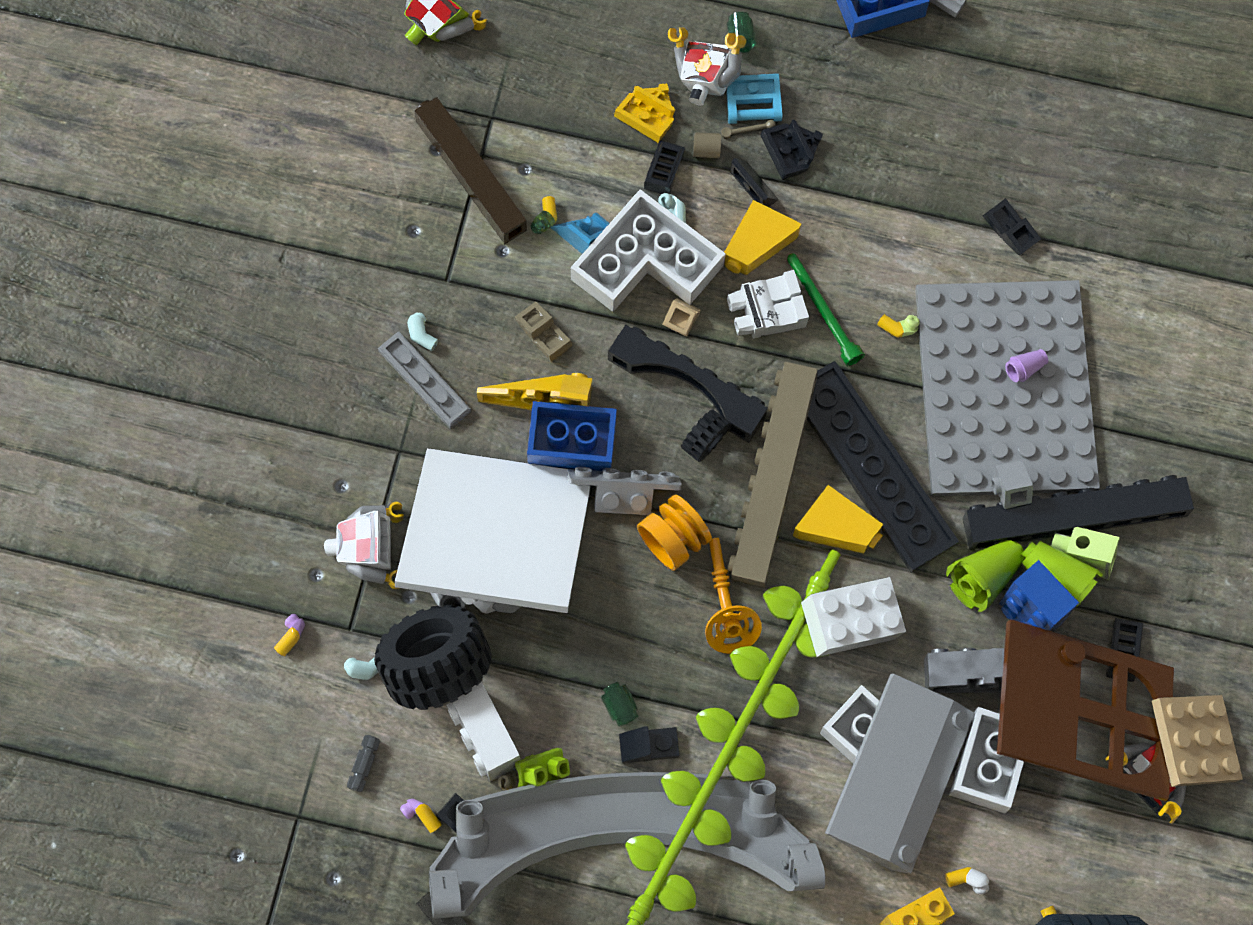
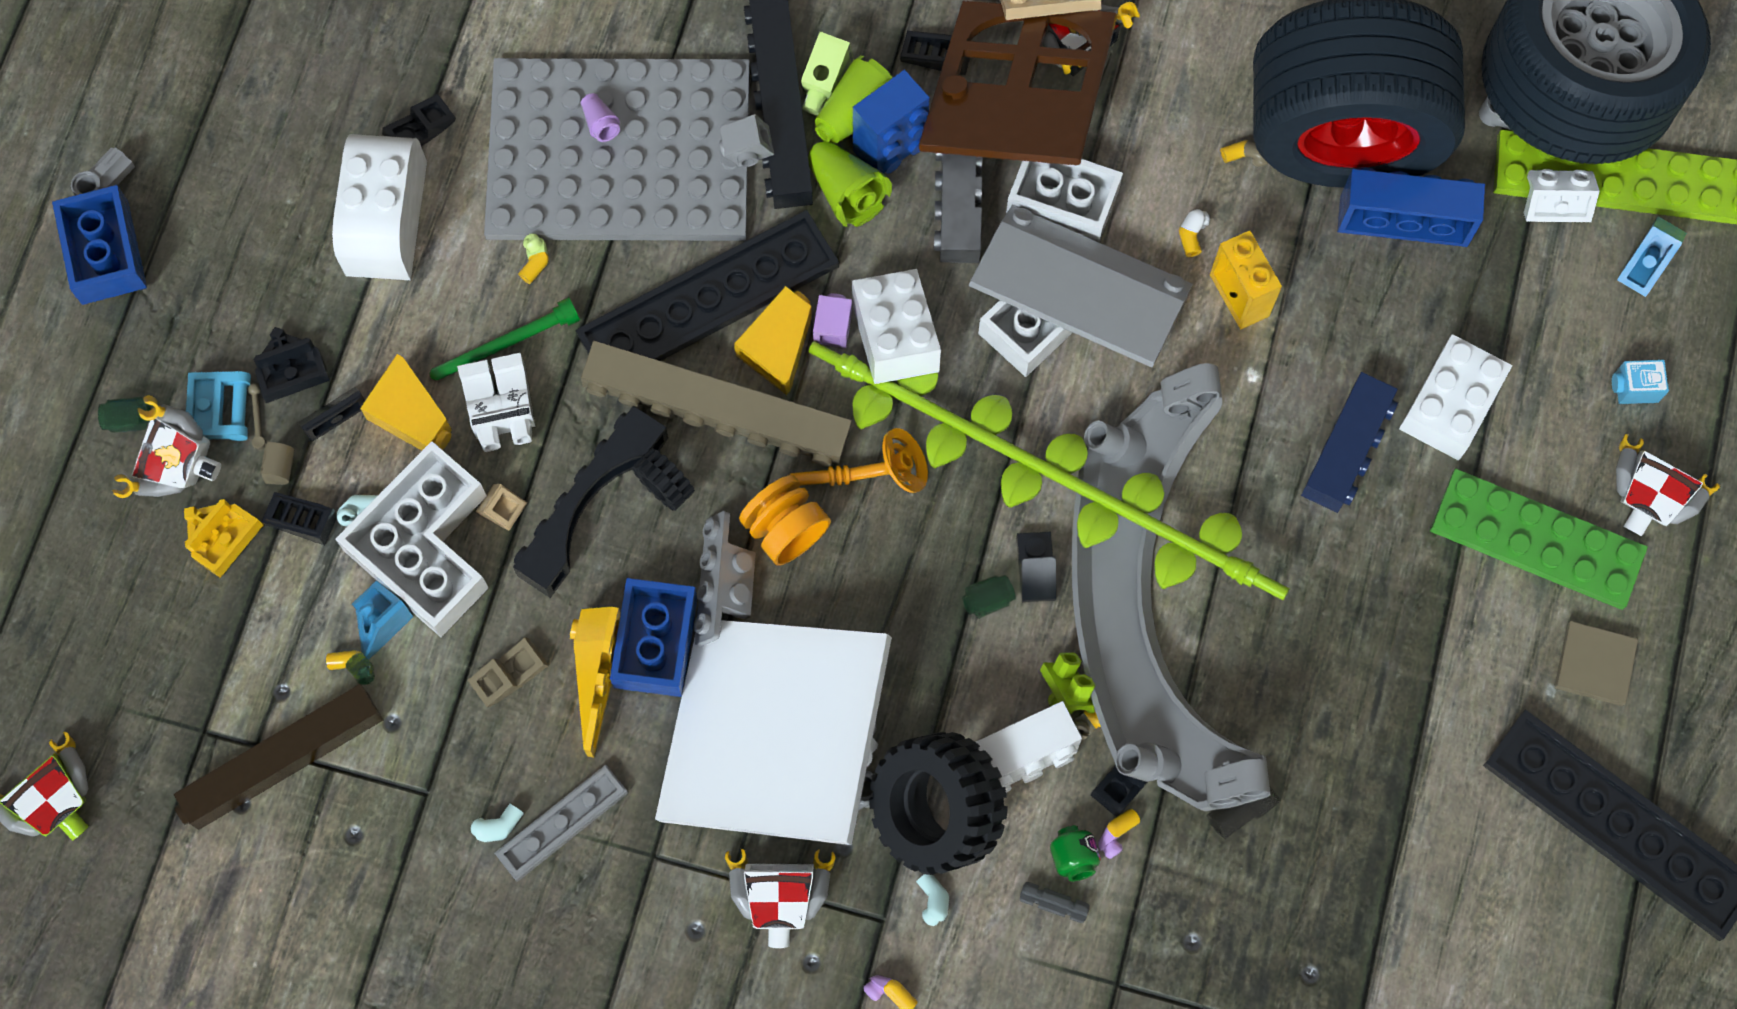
camera: 85 degrees left, 0 degrees up
none -> white brick [333,134,427,280]
none -> lavender brick [813,293,852,348]
none -> green head [1050,825,1101,881]

